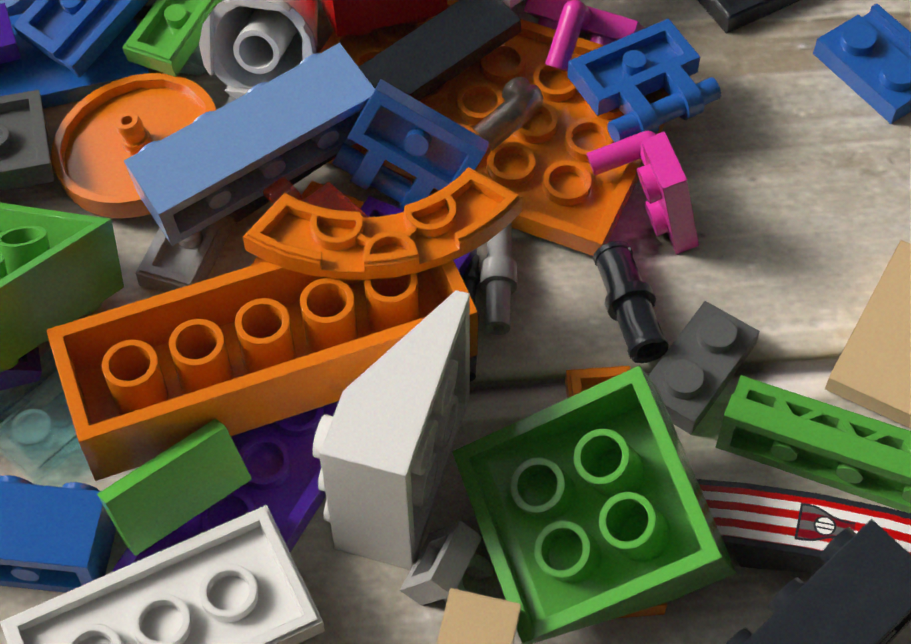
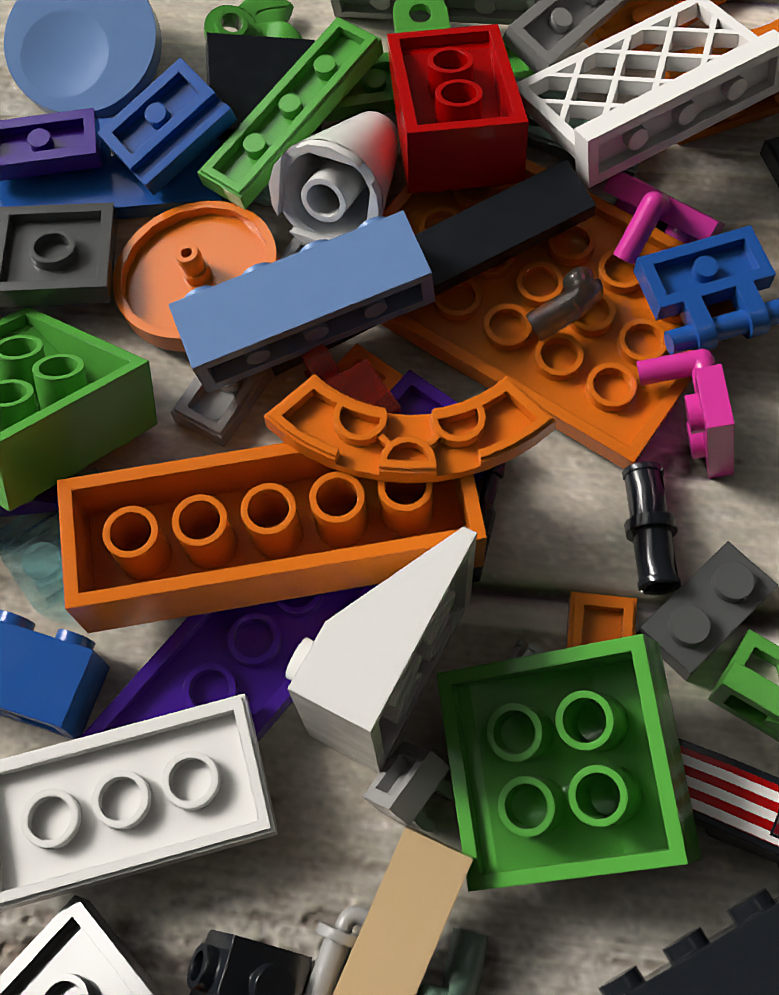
camera: 15 degrees right, 10 degrees up
bright green tile [97,418,252,556] -> none
blue plate [332,79,489,211] -> none
light grey bar [480,223,518,335] -> none

